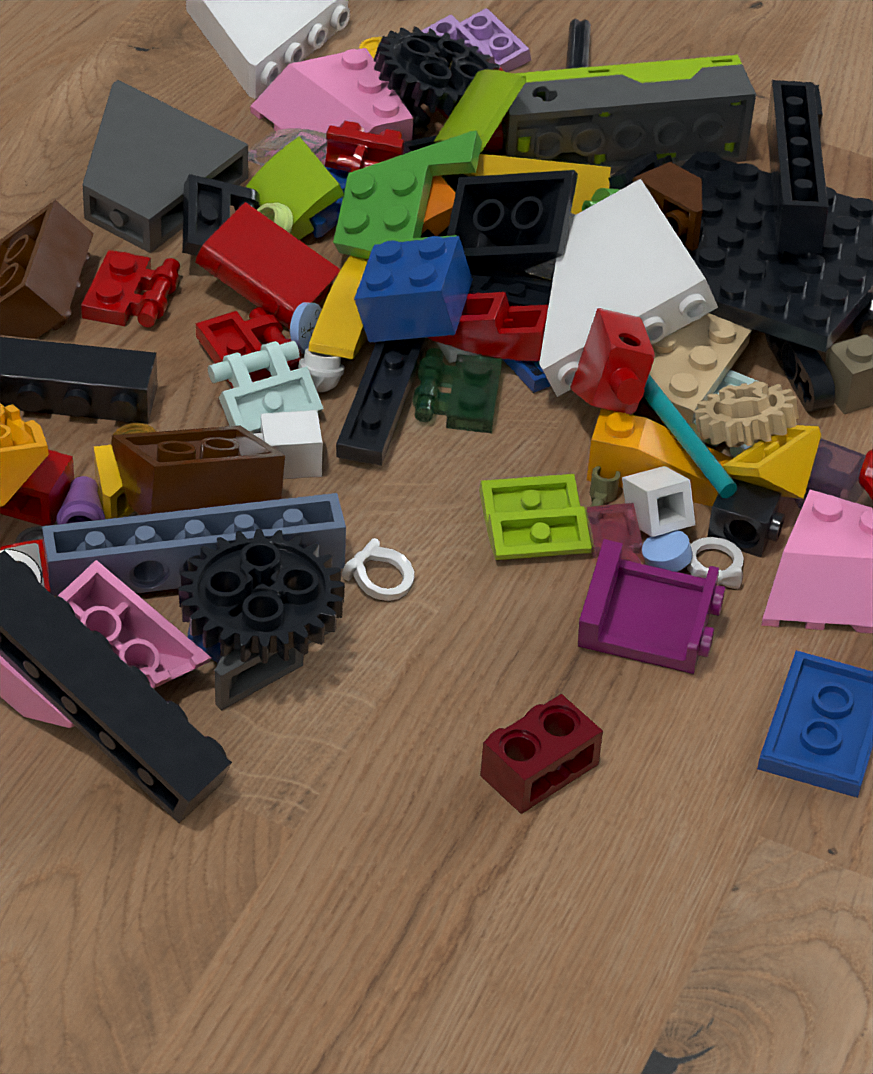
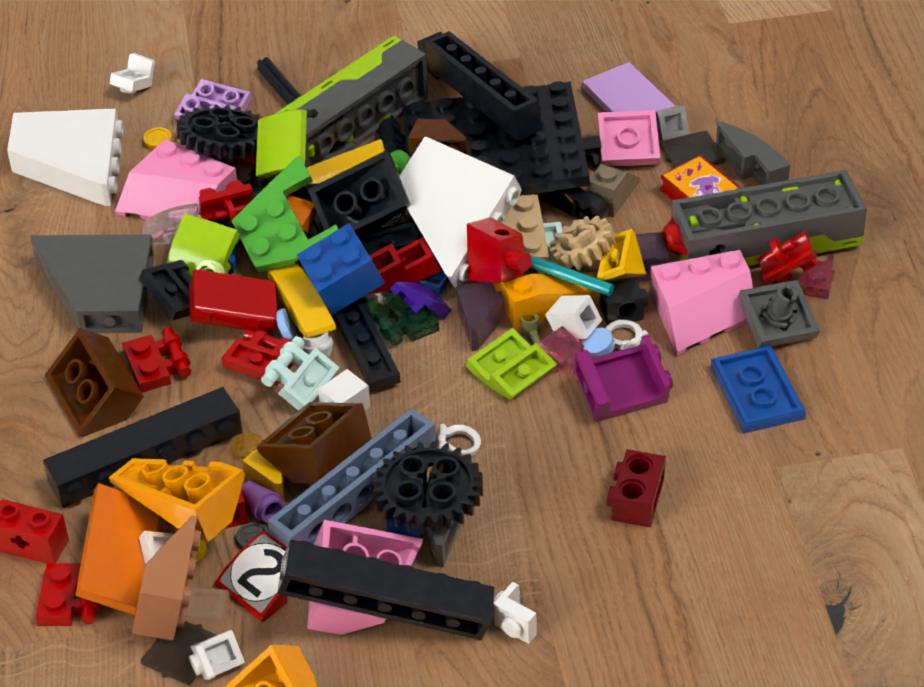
camera: 30 degrees left, 0 degrees up
none -> dark purple slope [390,282,452,319]
none -> slope [456,282,505,351]
none -> white bracket [493,582,537,644]

